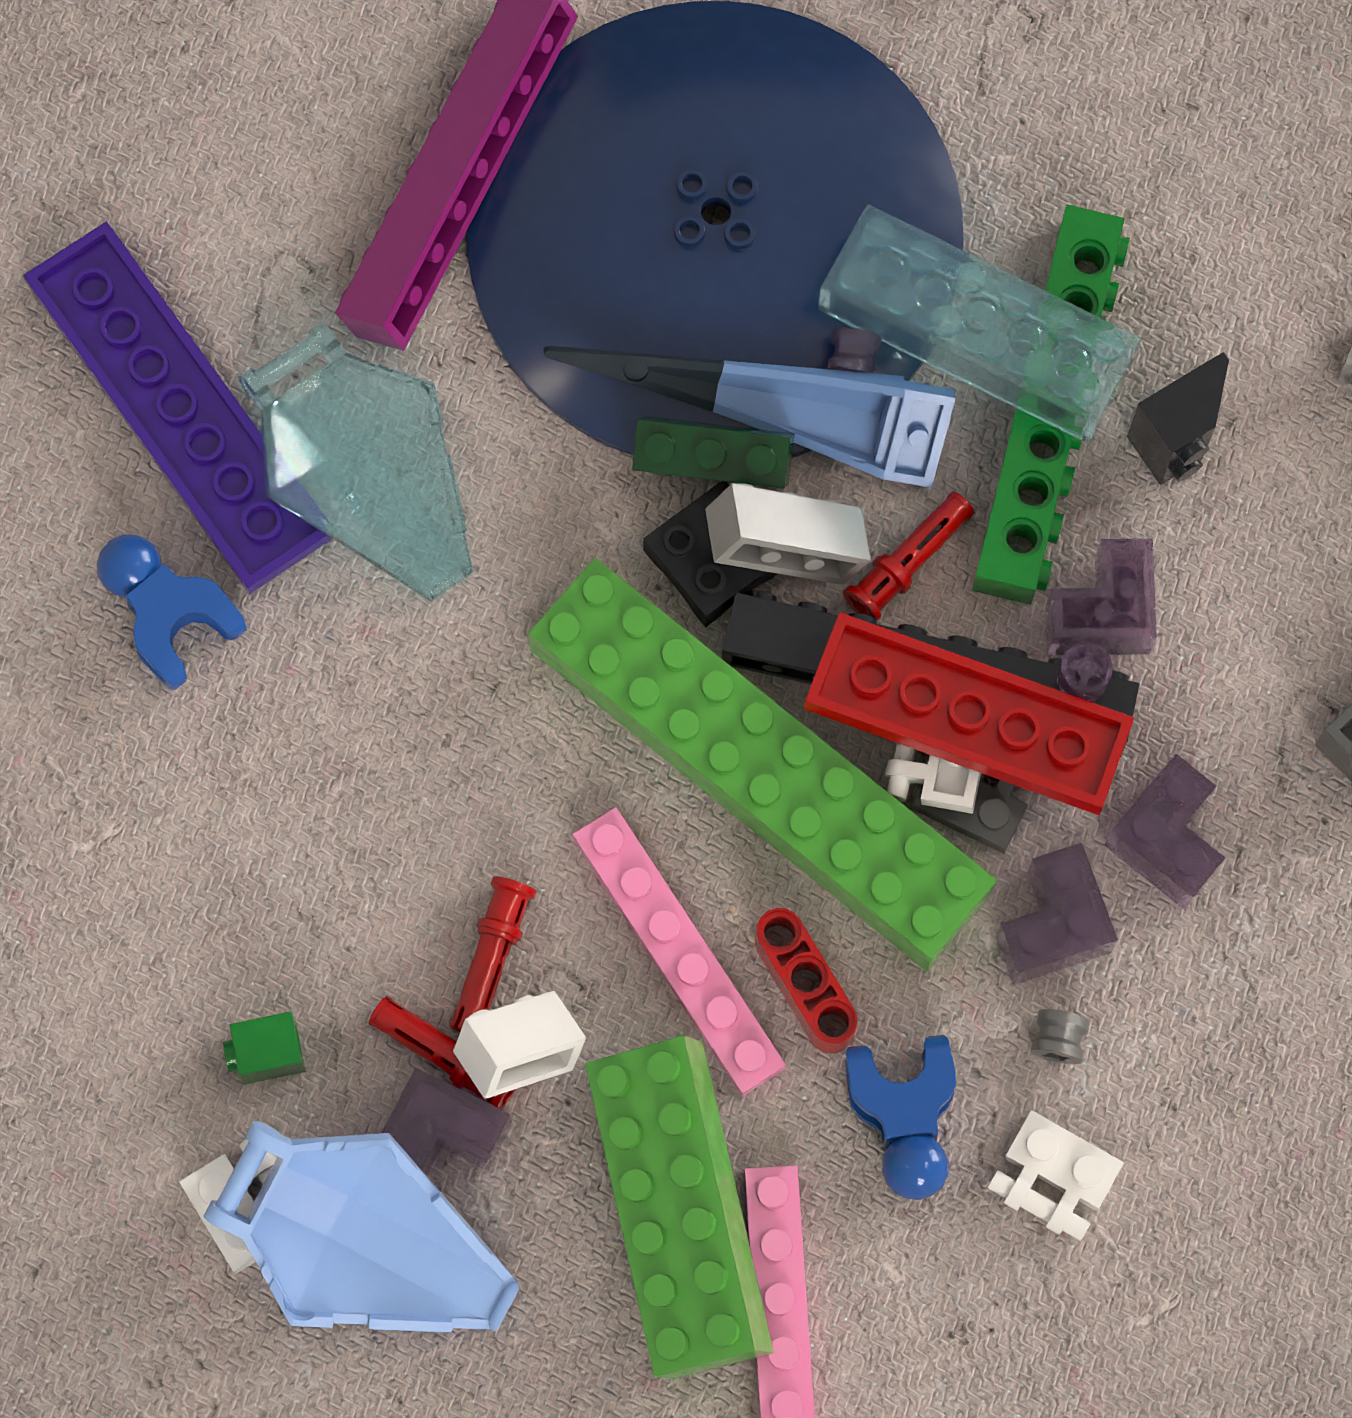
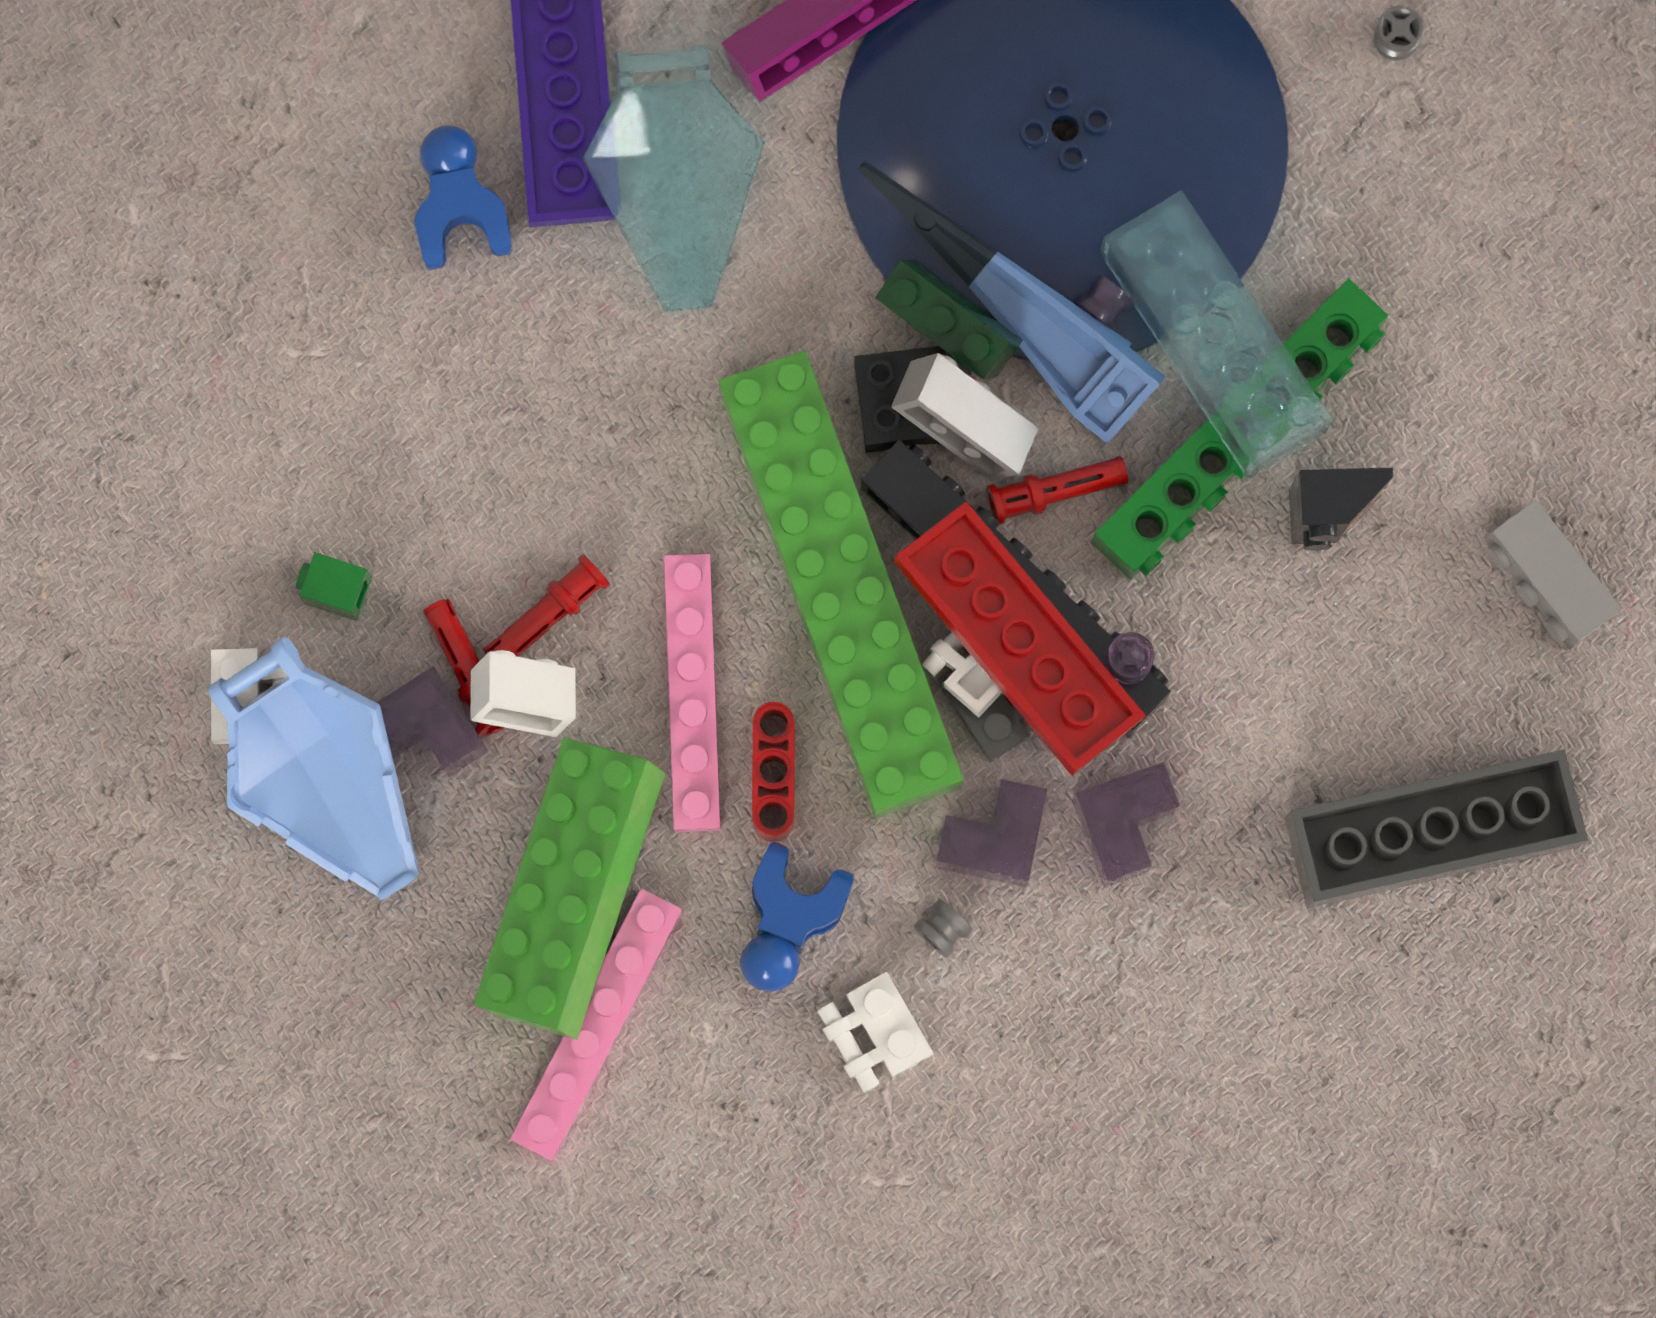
camera: 30 degrees right, 5 degrees up
clear purple brick [1046,538,1157,655] -> none

